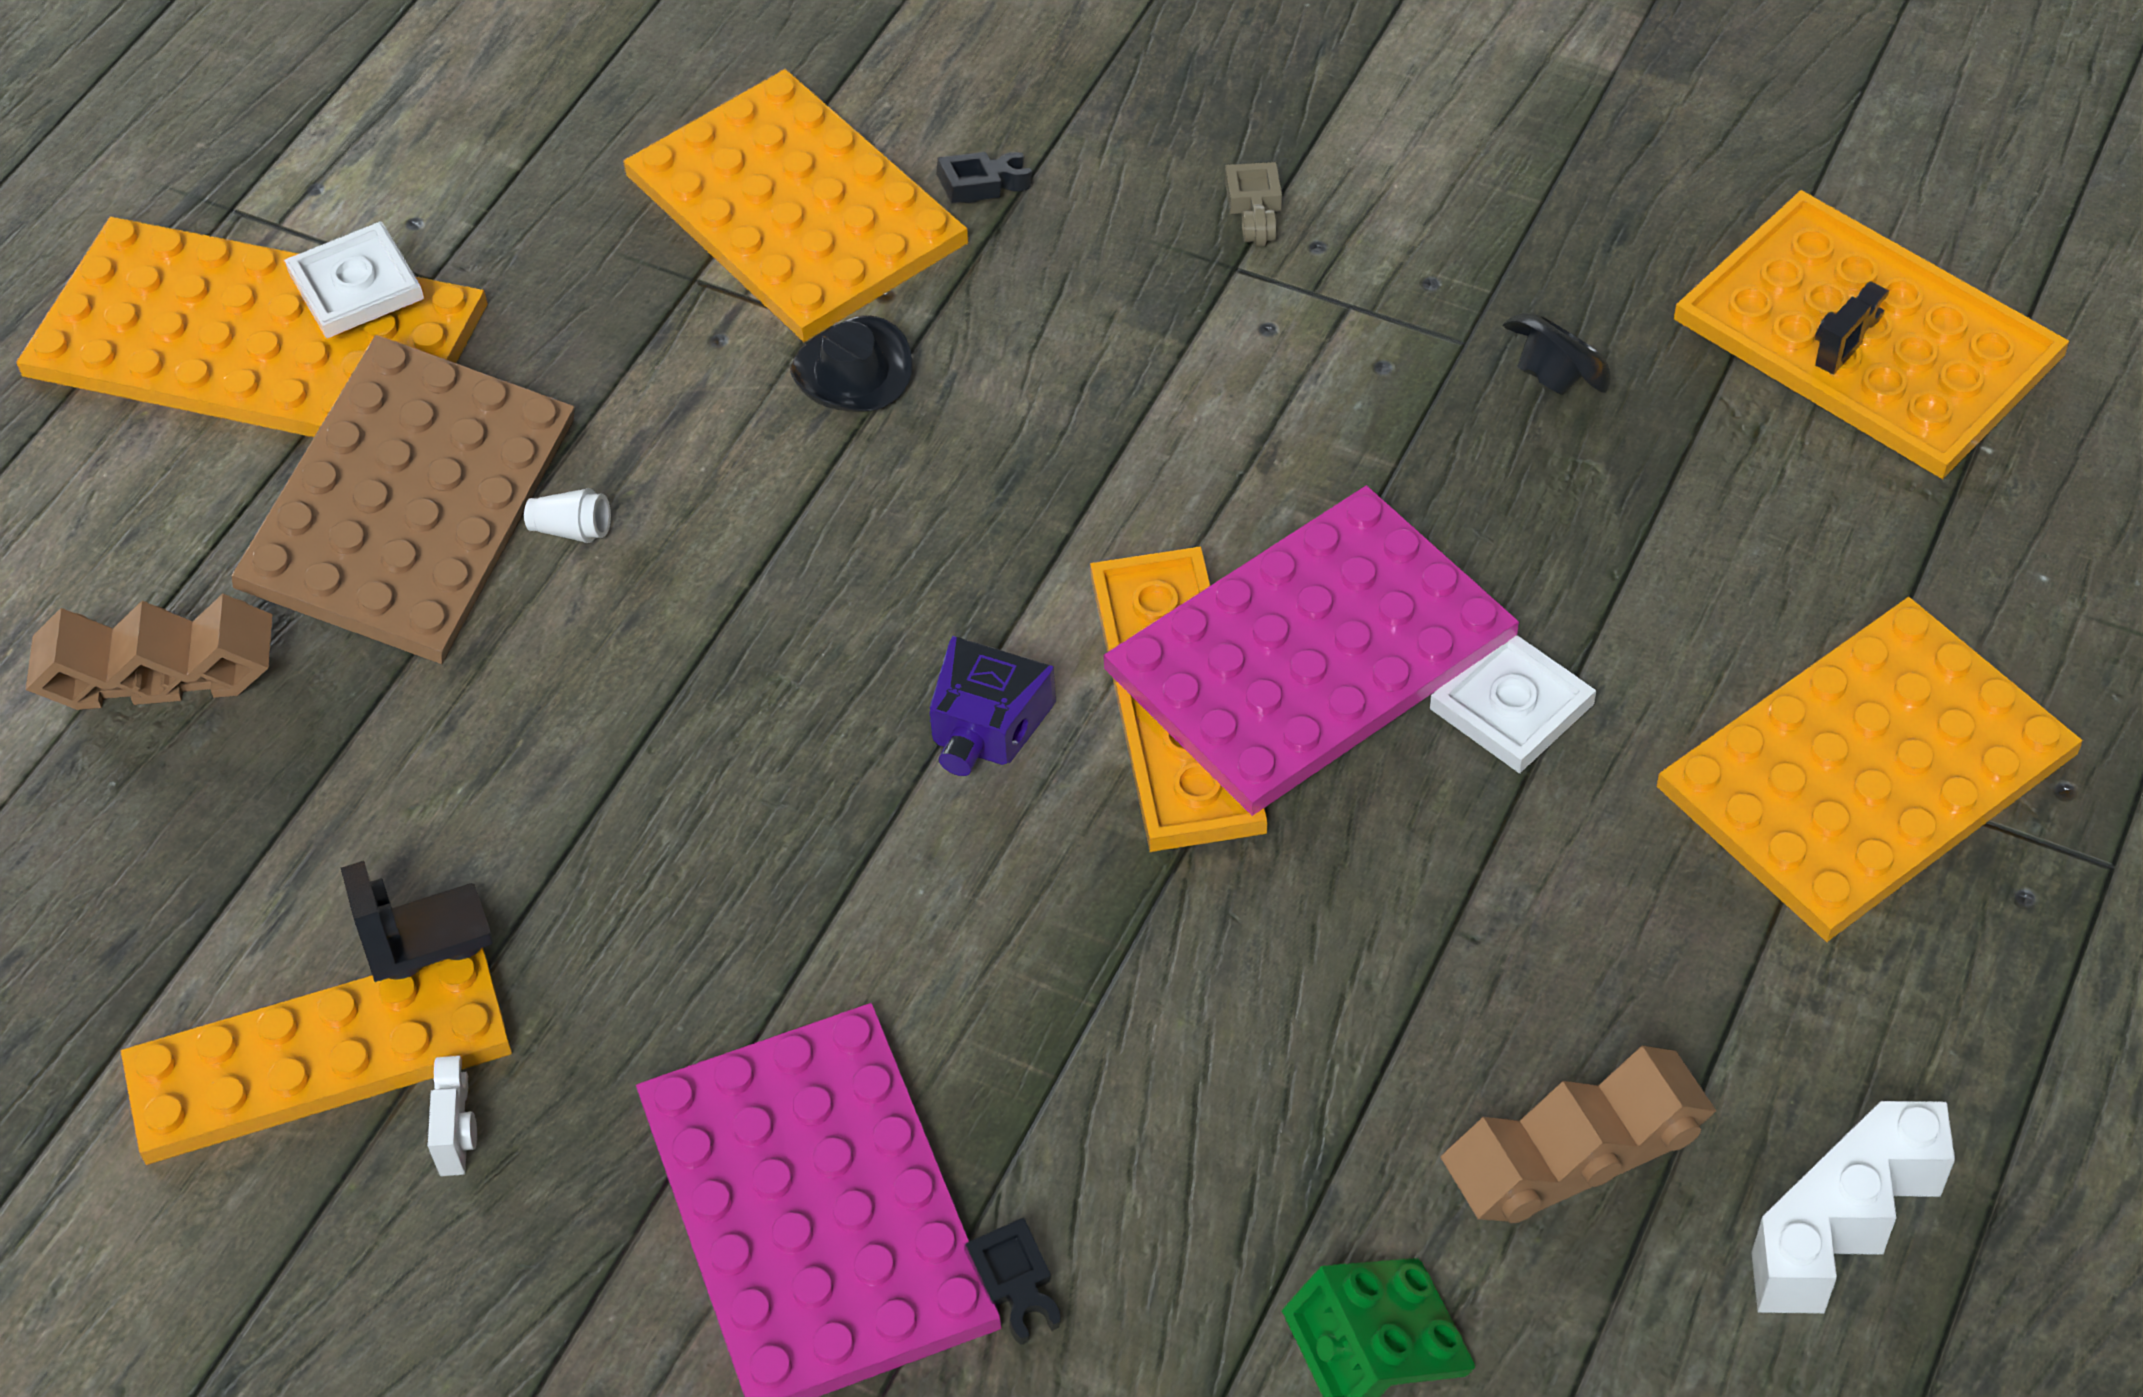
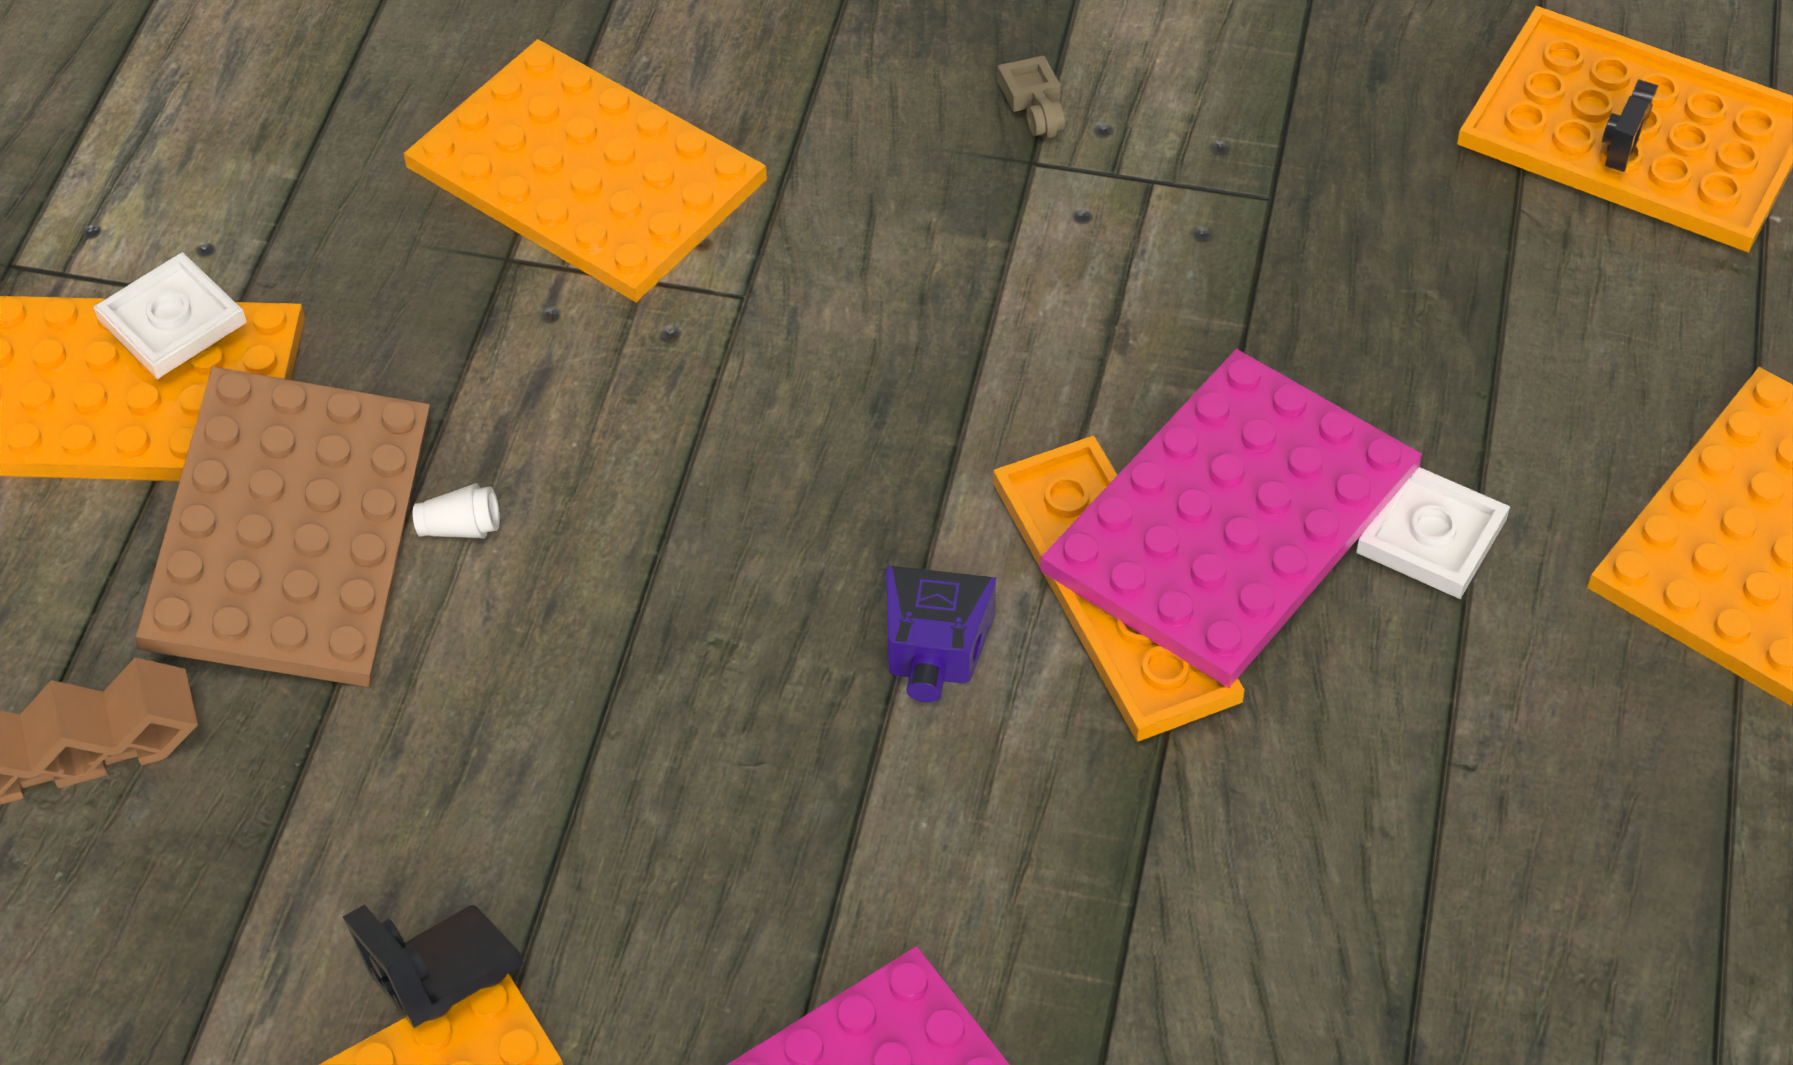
camera: 15 degrees left, 0 degrees up
black hat [790,315,912,412] -> none
black plate [936,152,1032,204] -> none
medium nougat brick [1440,1046,1716,1223] -> none
black hat [1502,313,1611,395] -> none

